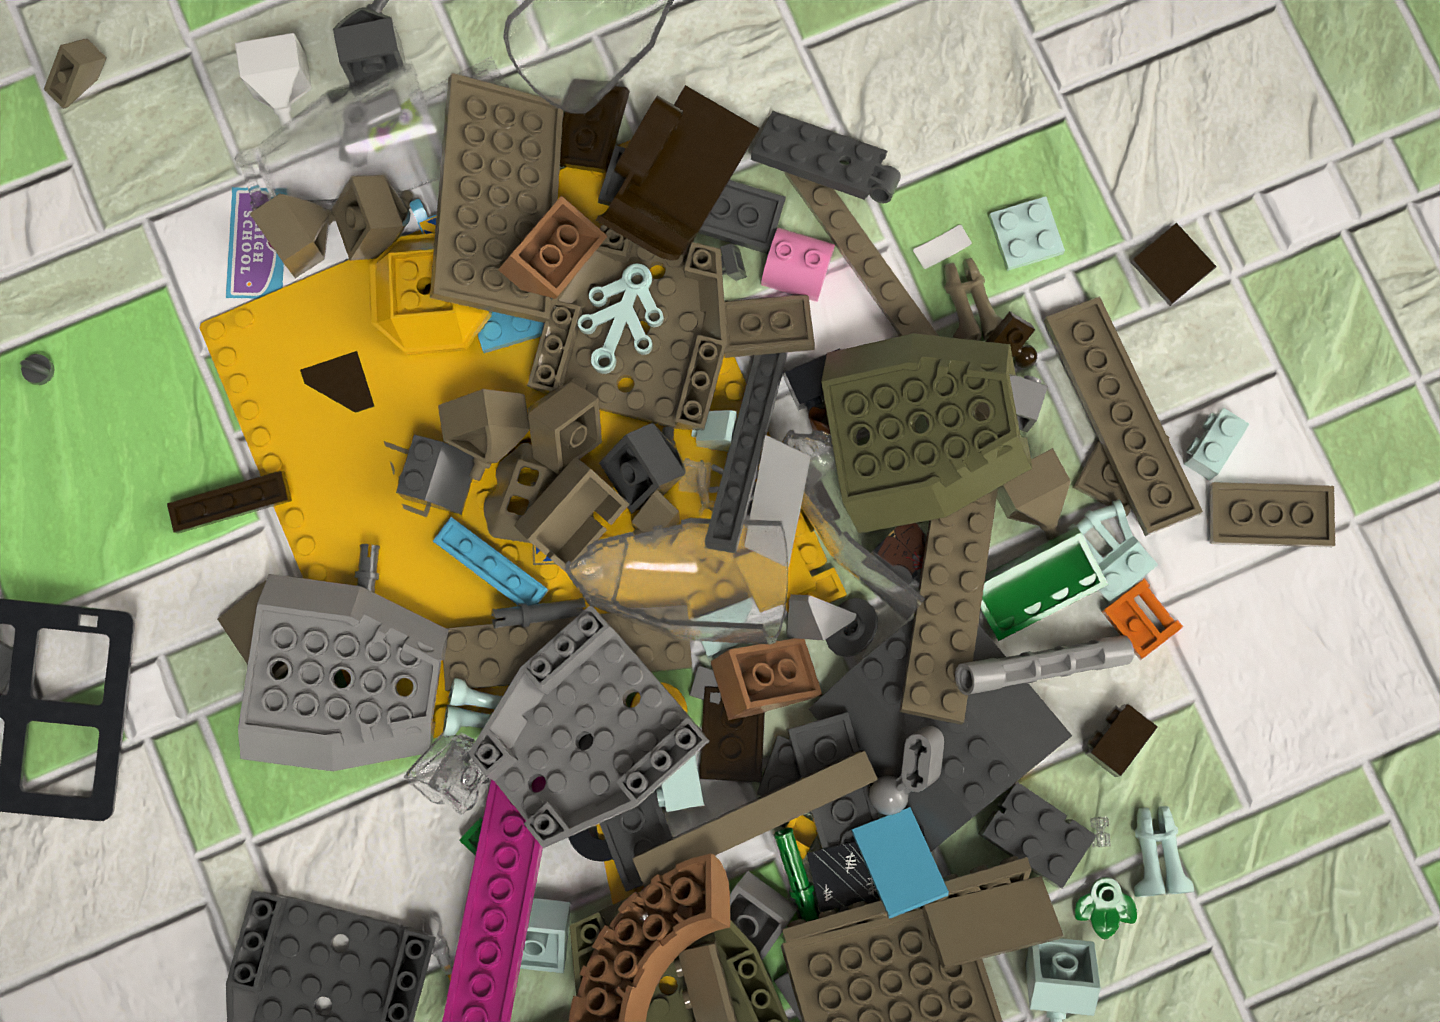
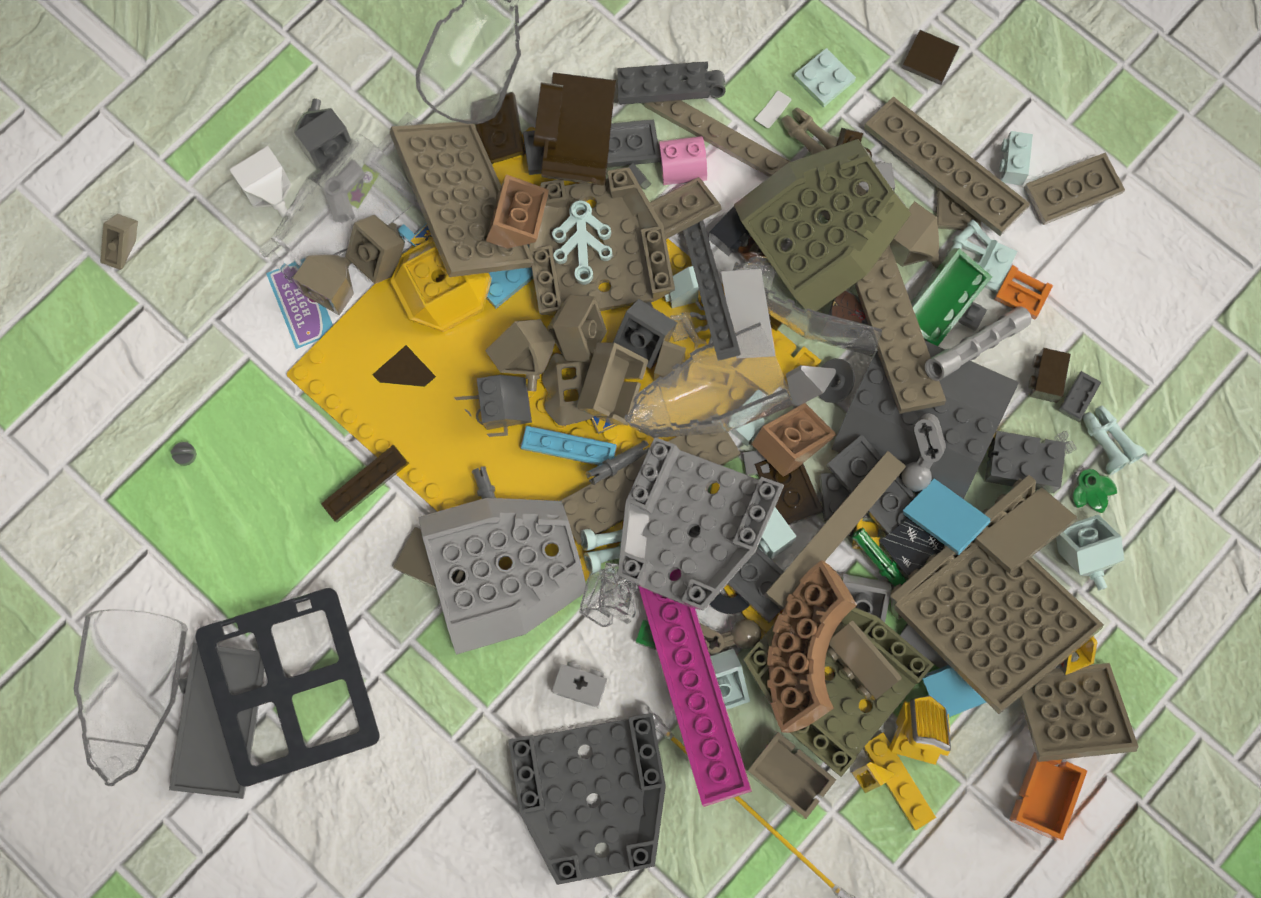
camera: 25 degrees left, 5 degrees down
none -> light grey brick [552,662,607,708]
none -> dark tan beam [700,619,761,656]
none -> dark grey tile [958,302,987,331]
none -> dark grey plate [1058,371,1101,422]

